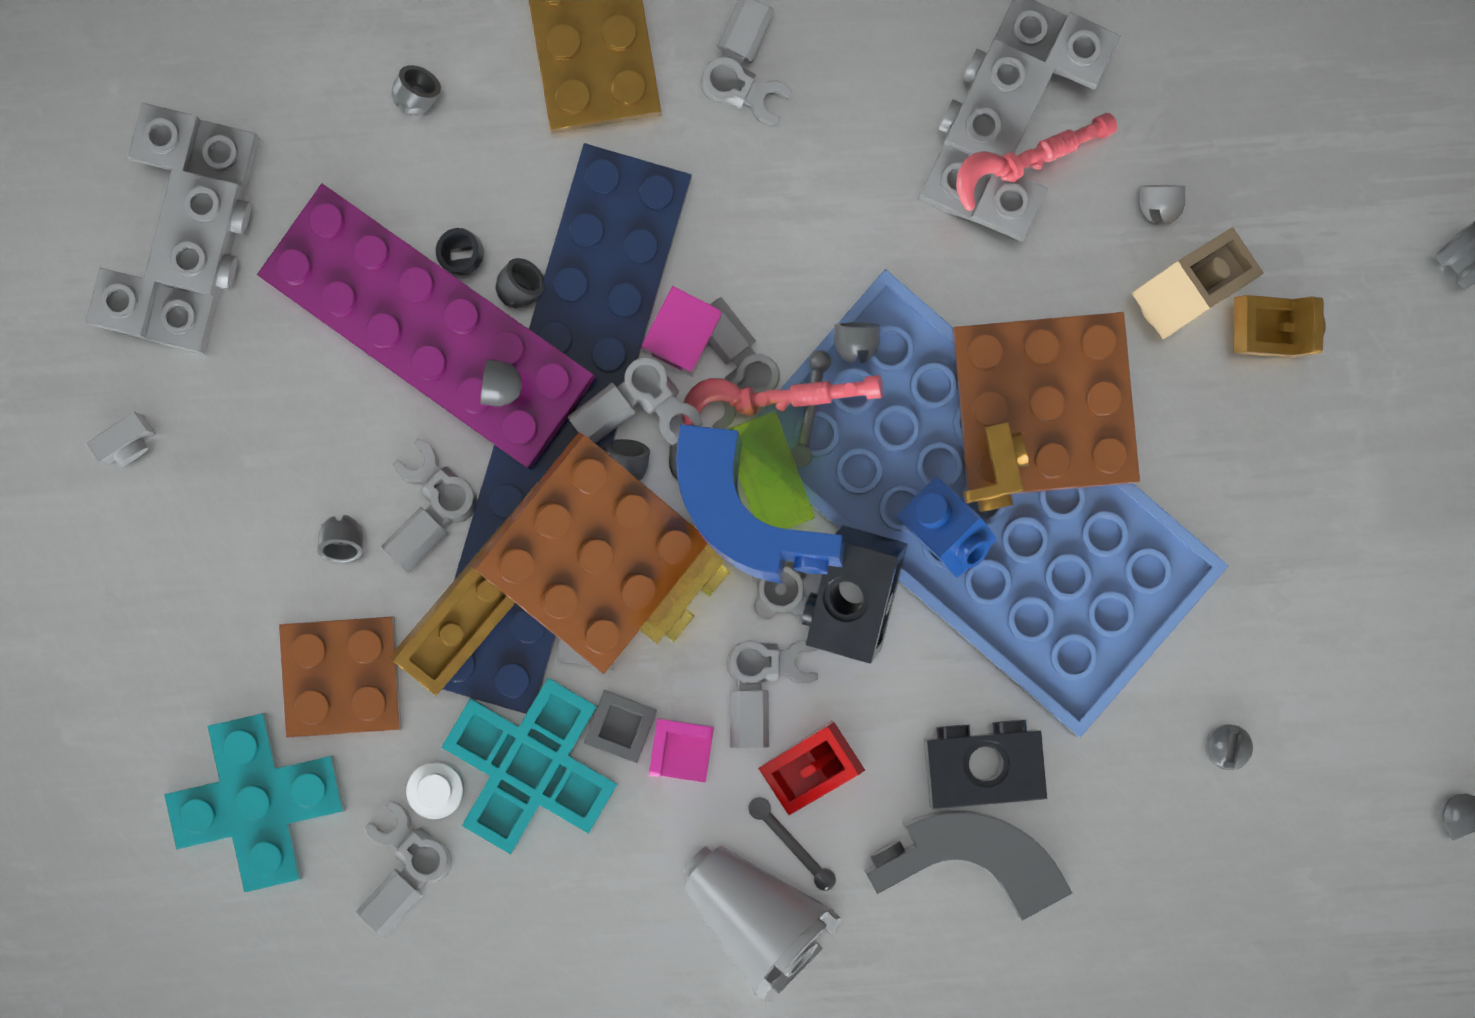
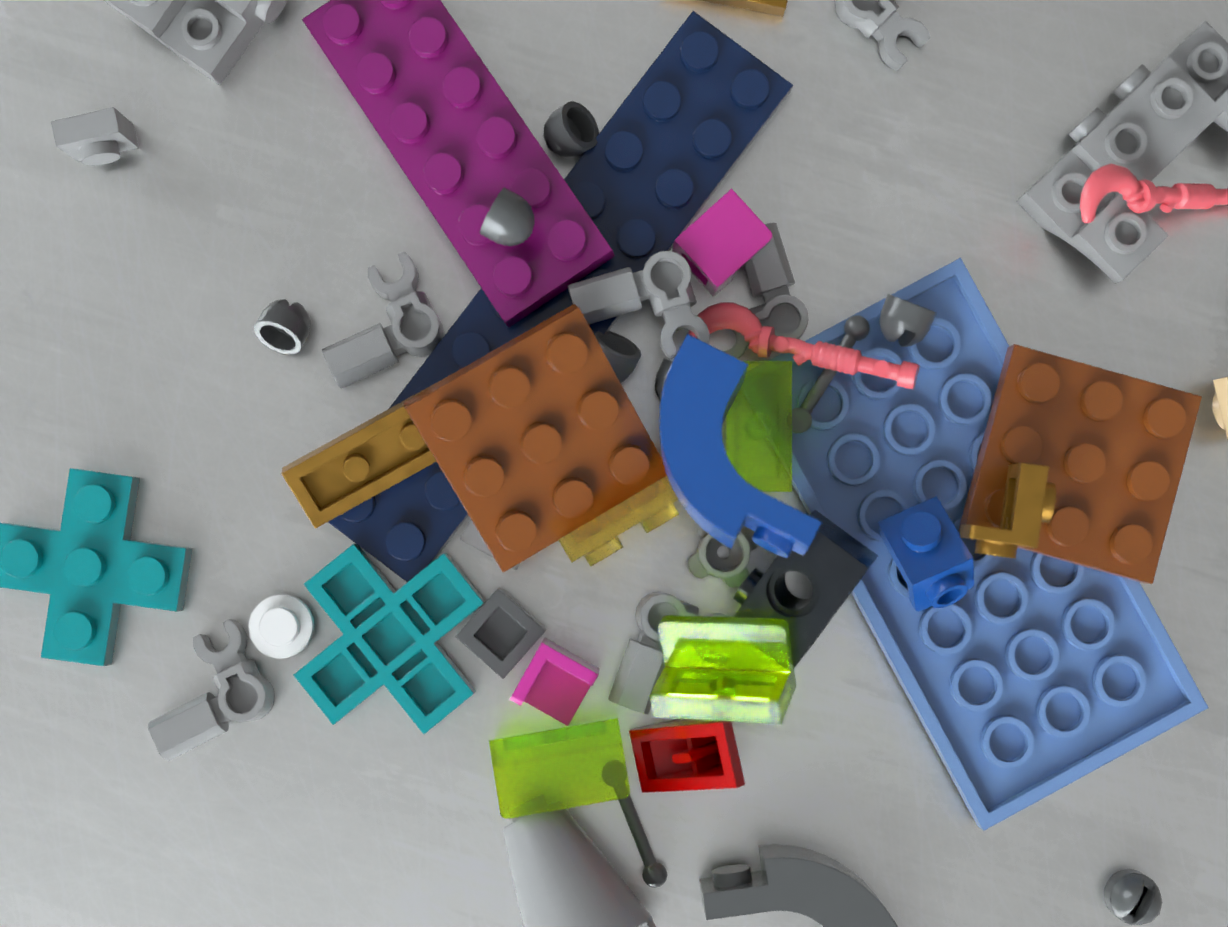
camera: 20 degrees right, 0 degrees up
dark orange plate [279,616,402,738] -> none
black hinge [435,228,484,275] -> none
black brick [924,719,1047,809] -> none
none -> clear neon green panel [489,718,630,819]
none -> clear neon green panel [650,615,796,724]

